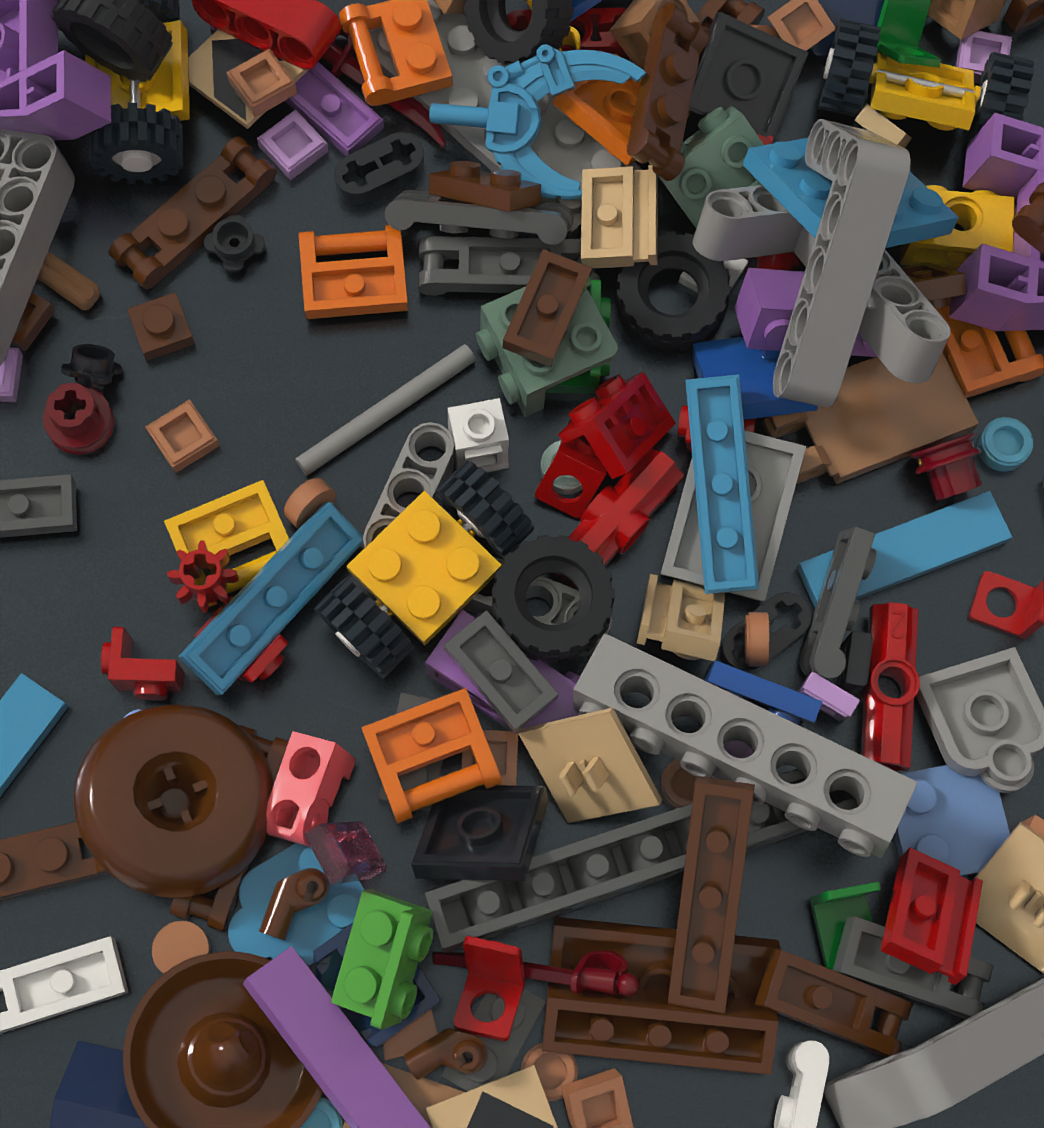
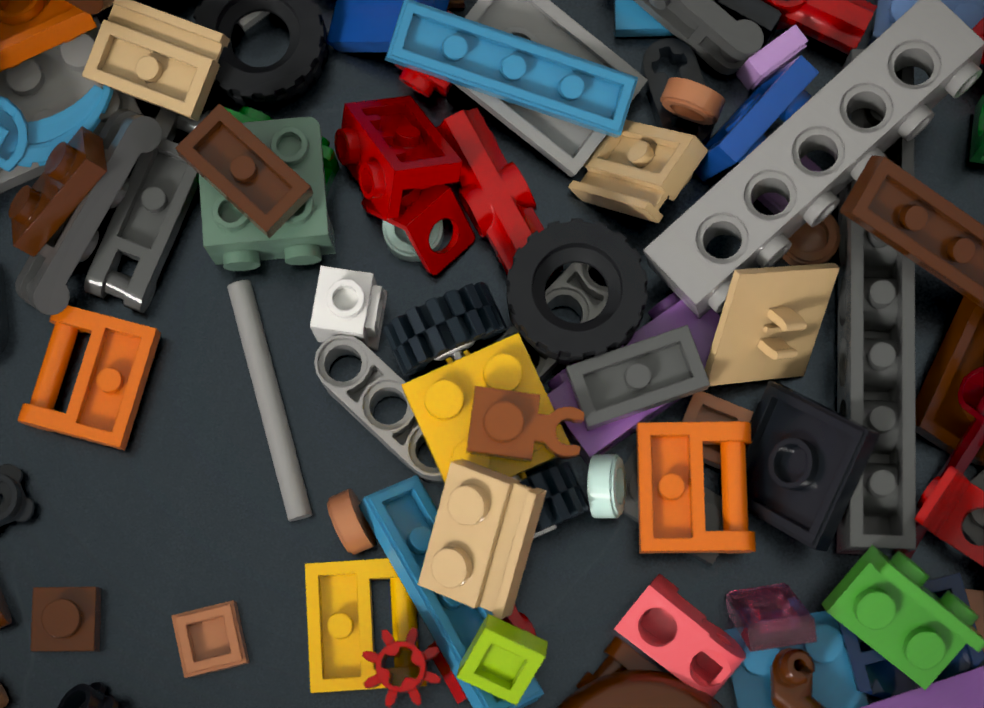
camera: 60 degrees left, 5 degrees up
none -> tan plate [418,459,546,619]
none -> lime tile [457,614,548,706]
none -> dark orange plate [466,386,585,462]
none -> light aqua tile [587,454,626,518]

